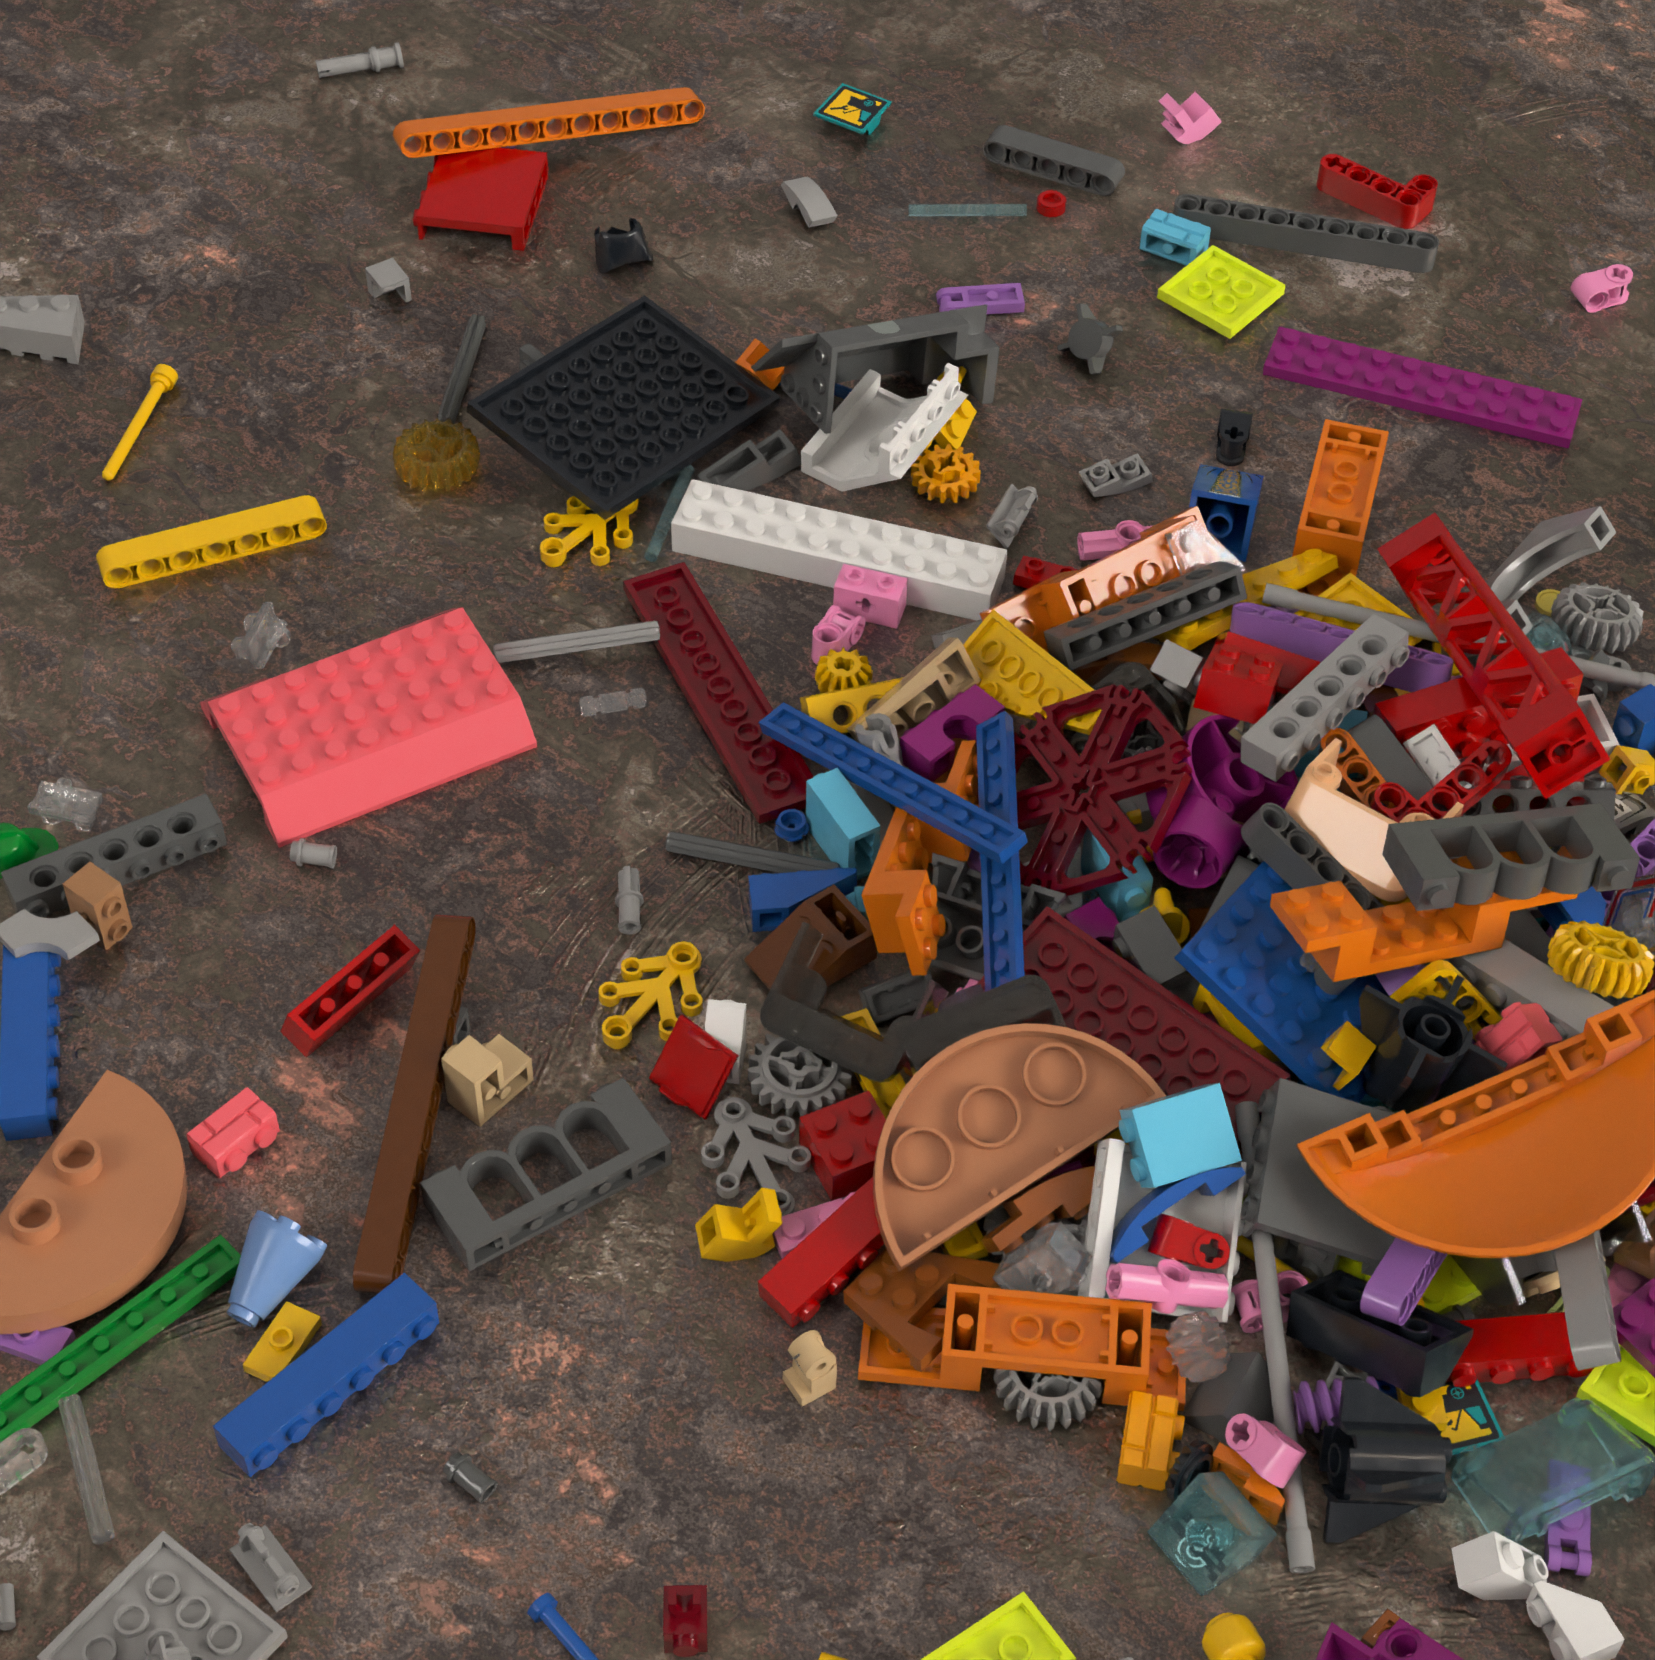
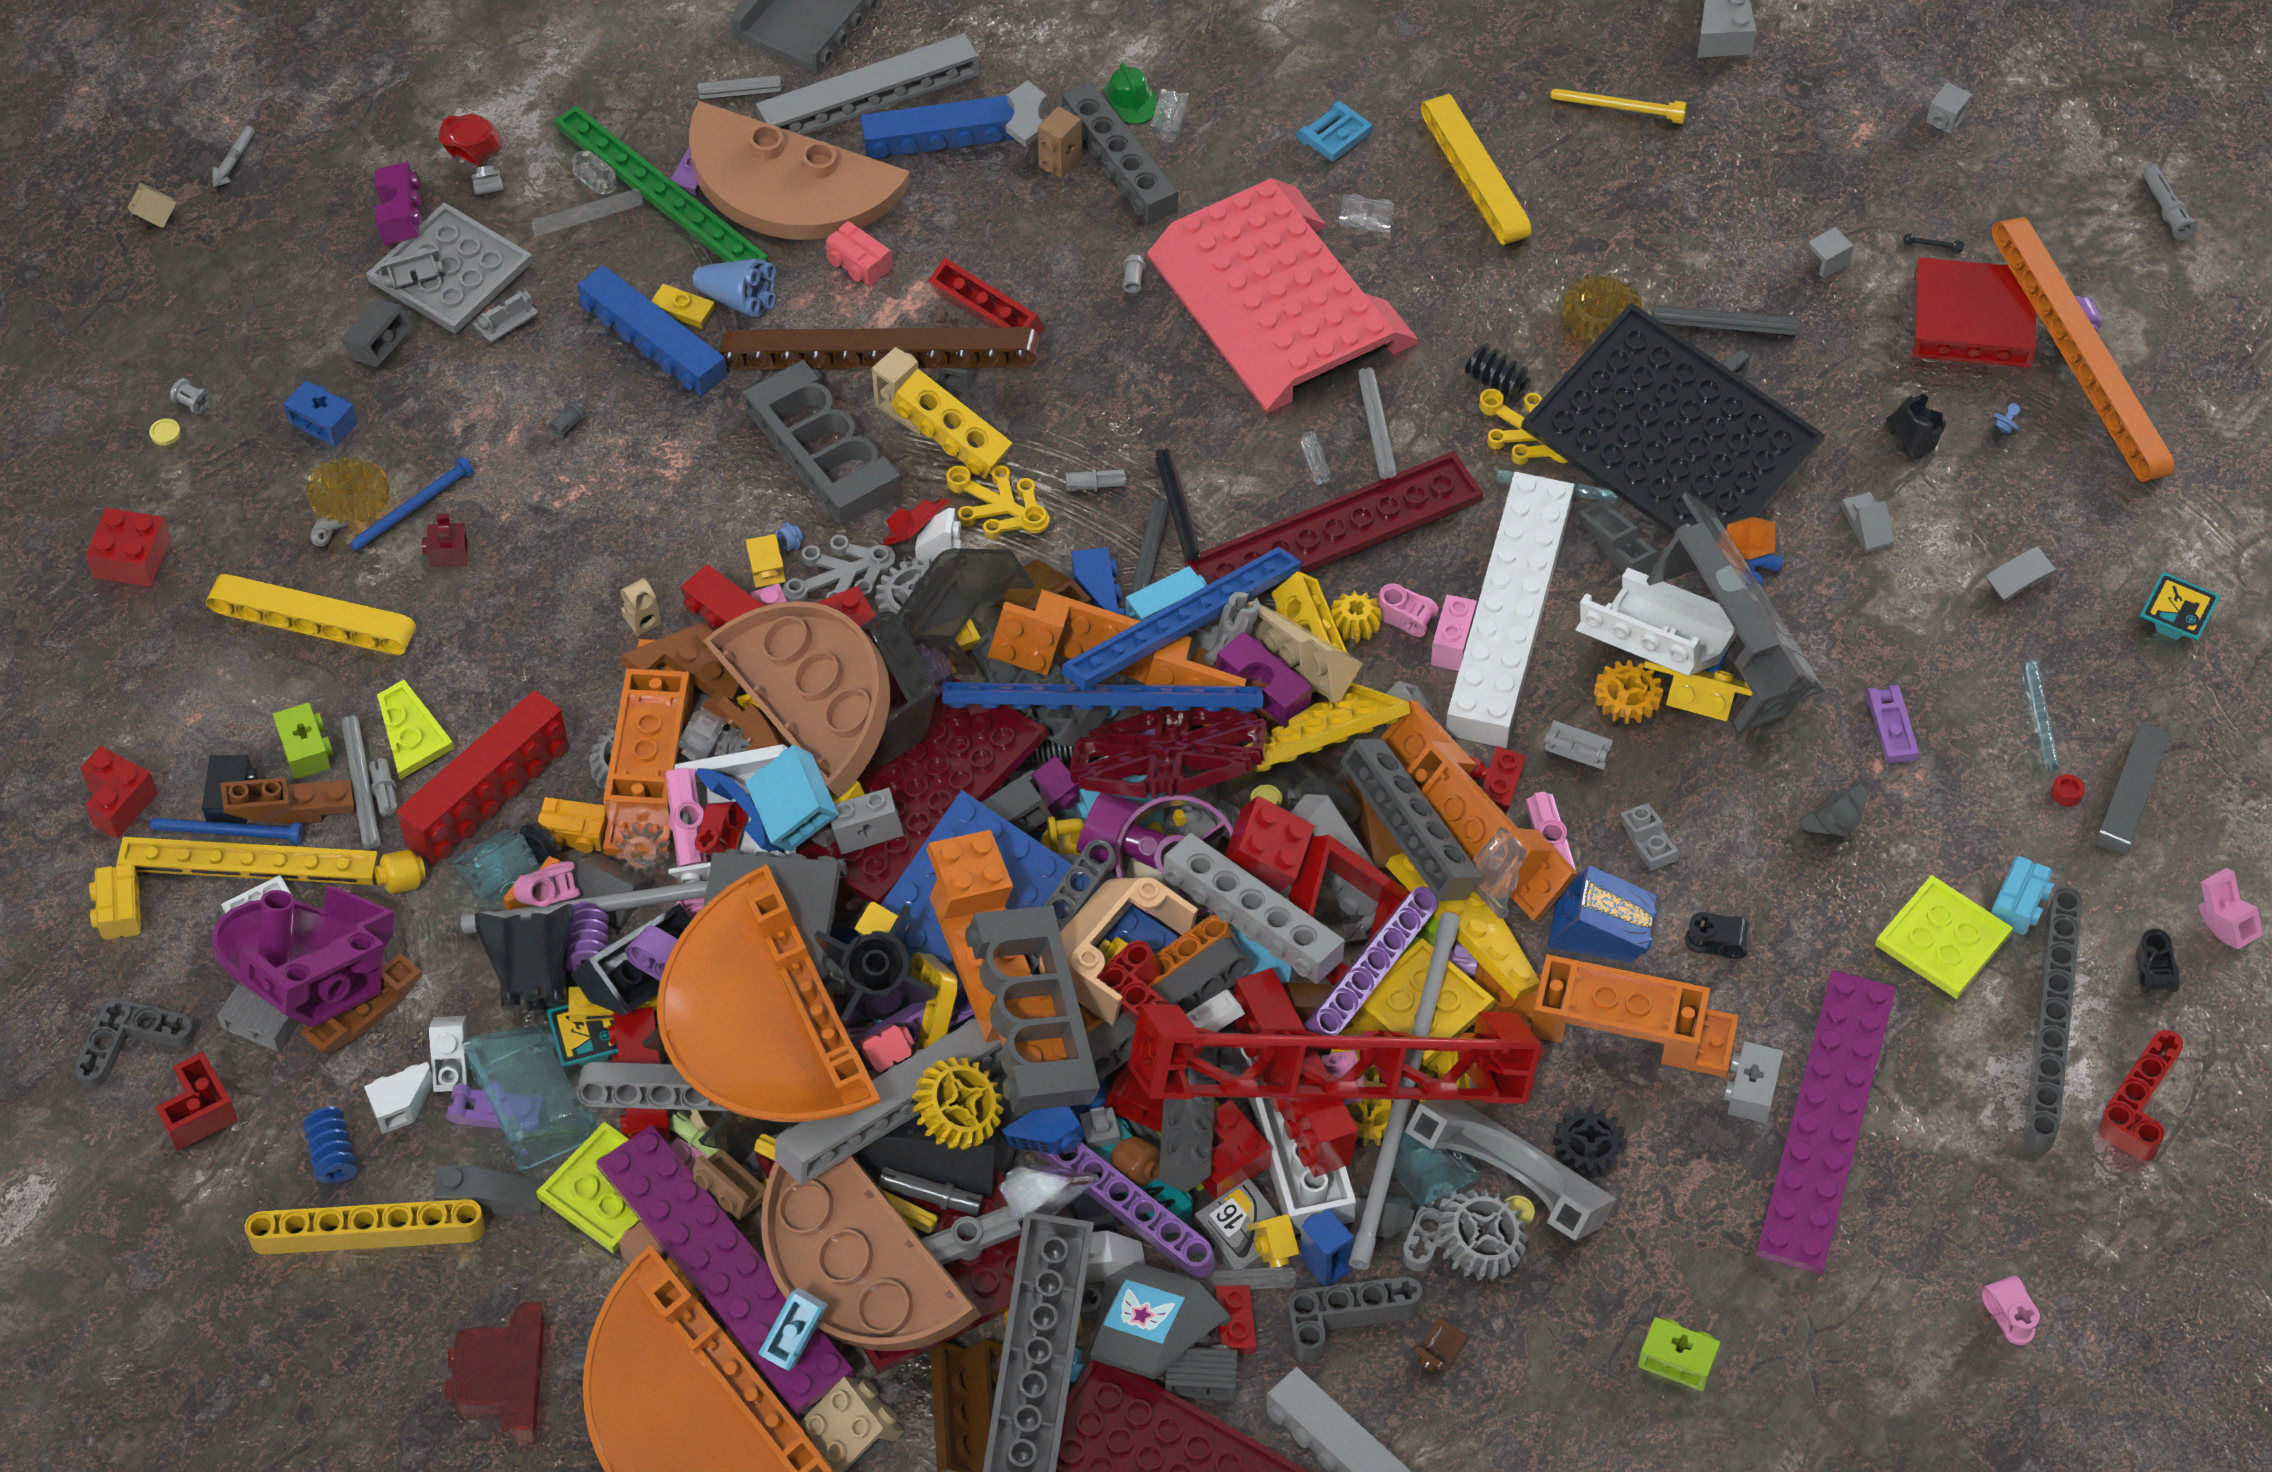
camera: 90 degrees right, 5 degrees up
none -> red brick [396,689,569,866]
none -> medium blue plate [776,522,803,552]
none -> light grey brick [830,788,904,854]
none -> yellow brick [890,369,1012,479]
none -> black axle [1155,448,1201,562]
none -> dark azure plate [1296,101,1373,162]
none -> black piece [1465,343,1531,403]
none -> black gear [1553,1106,1627,1178]
none -> light grey brick [1724,1041,1783,1123]
none -> light grey slope [1841,492,1894,553]
none -> black hinge [1903,234,1965,253]
none -> light grey brick [1926,82,1972,134]
none -> medium blue plate [1992,403,2020,434]
none -> black piece [2136,928,2179,993]

